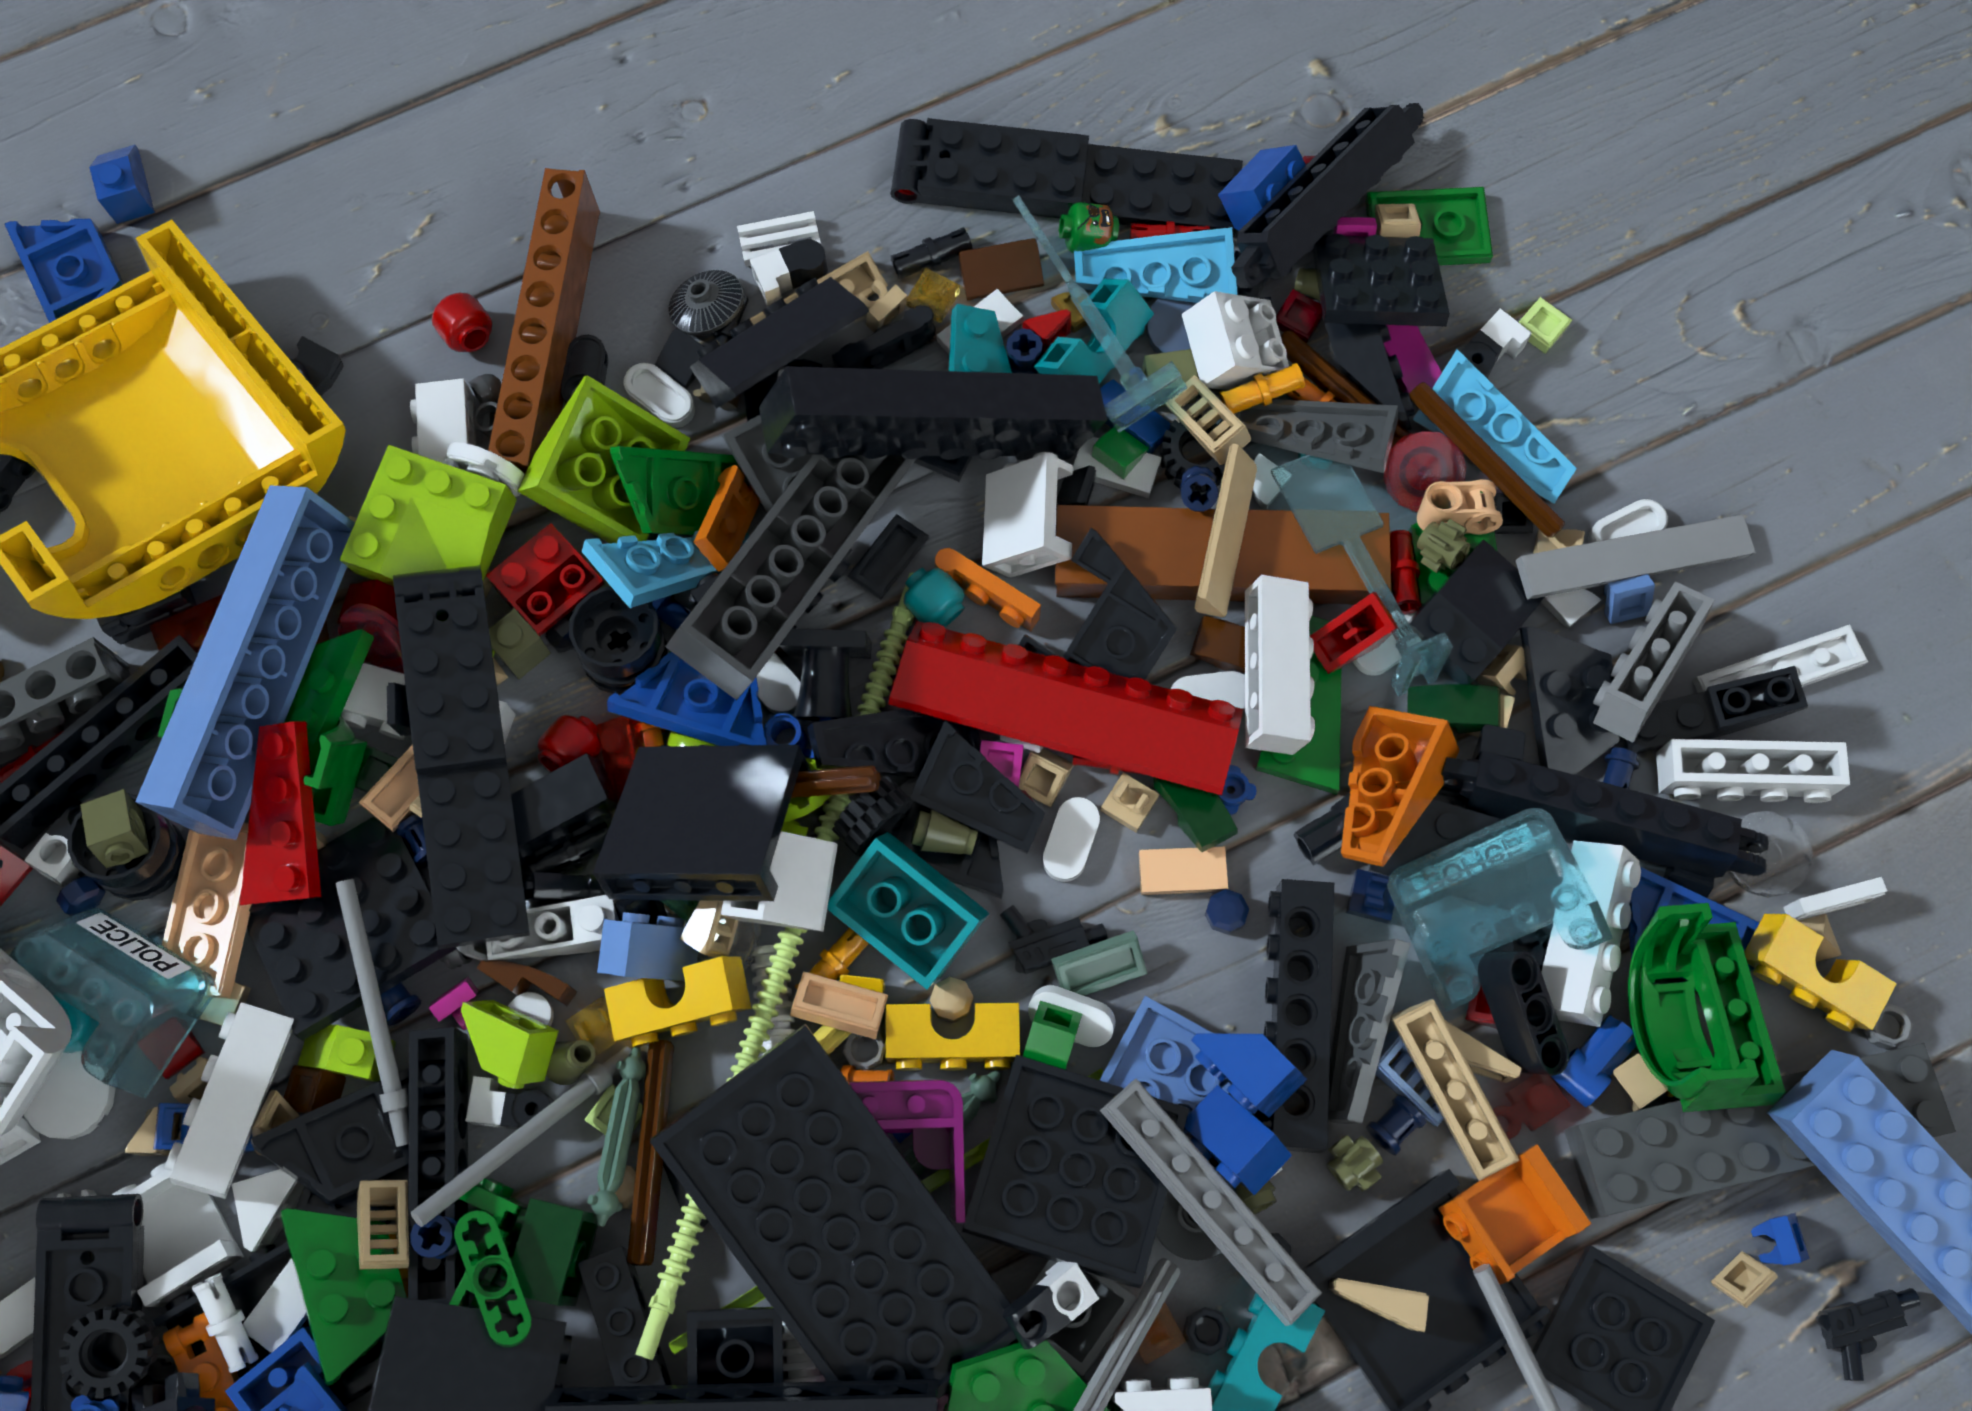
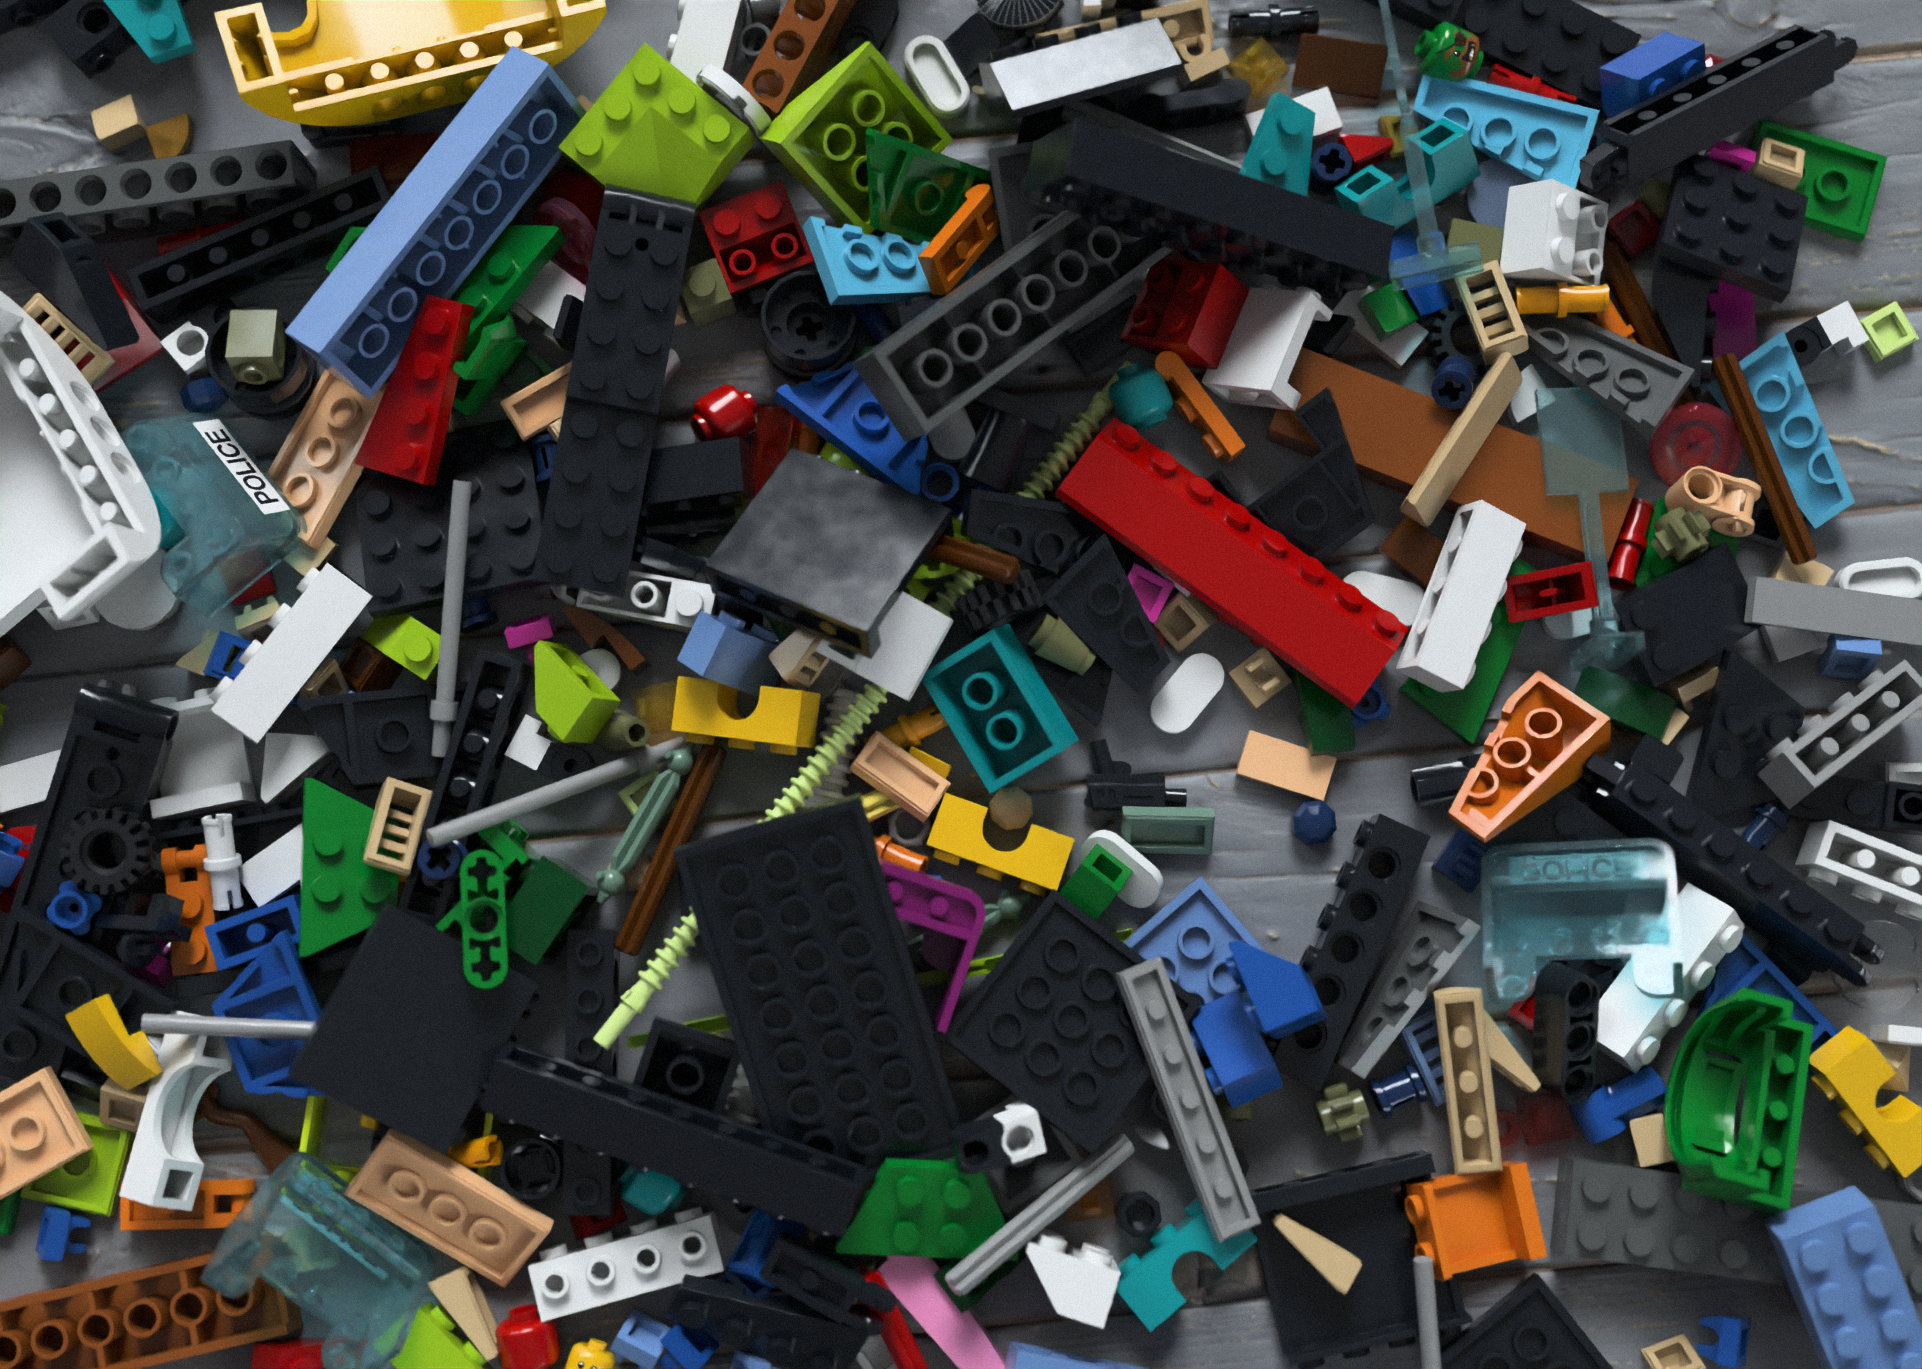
camera: 20 degrees right, 10 degrees up
none -> red slope [1120,259,1250,370]

